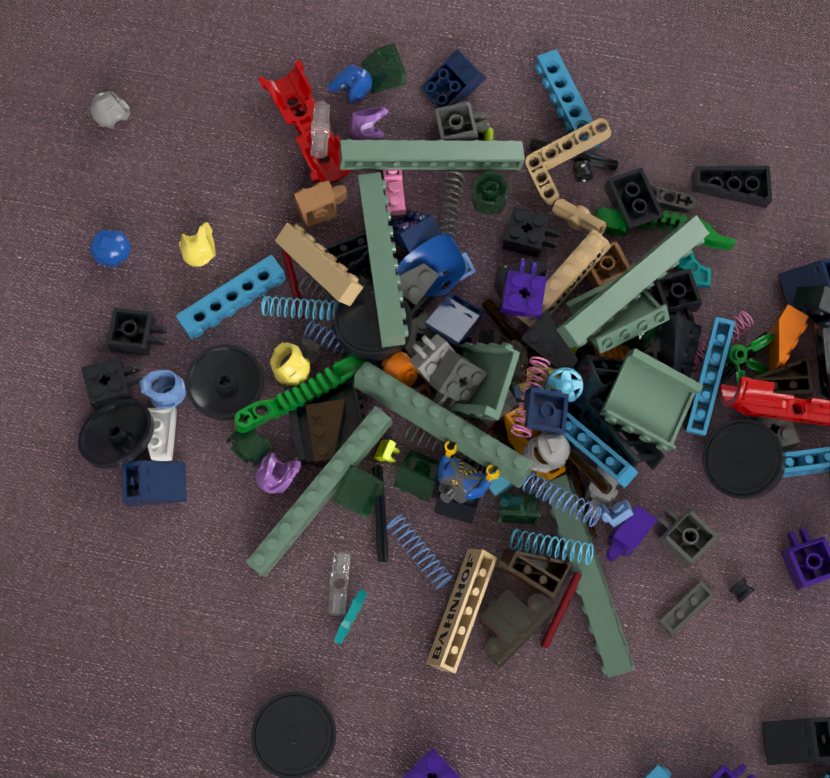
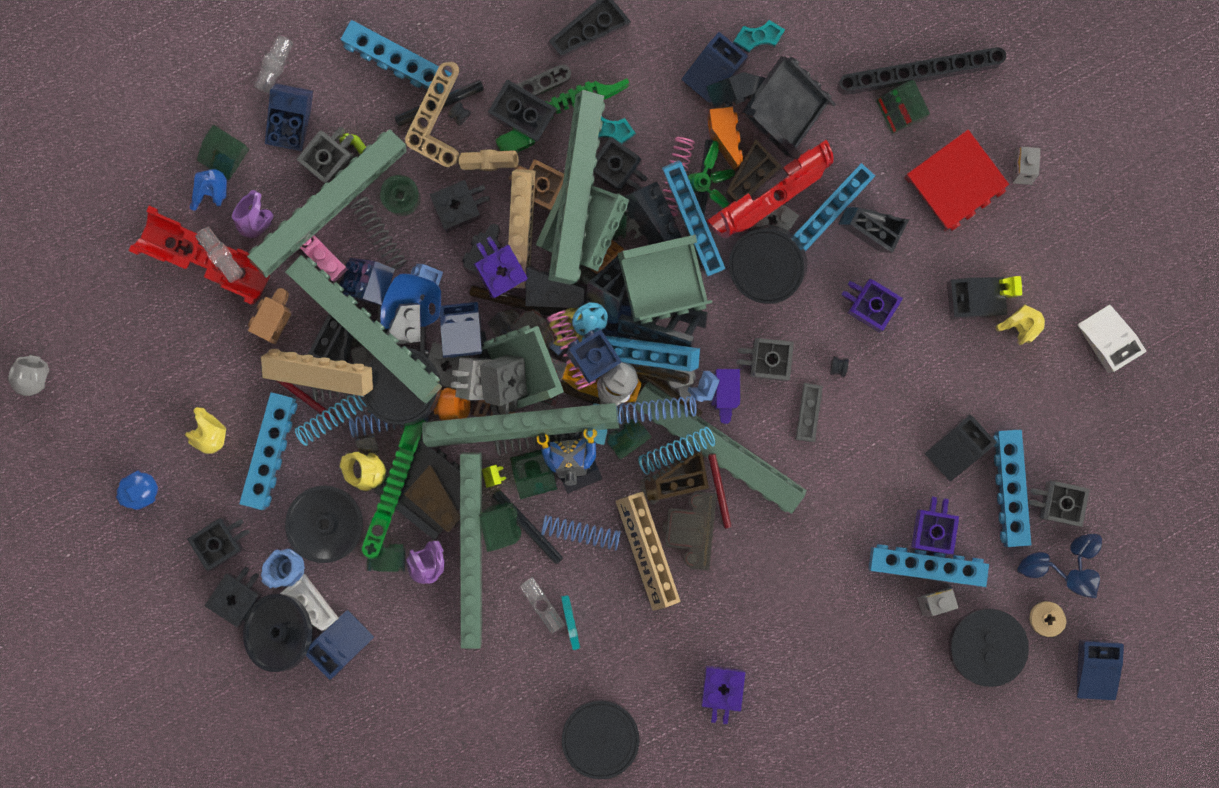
camera: 40 degrees left, 15 degrees up
none -> clear piece [253,35,294,94]

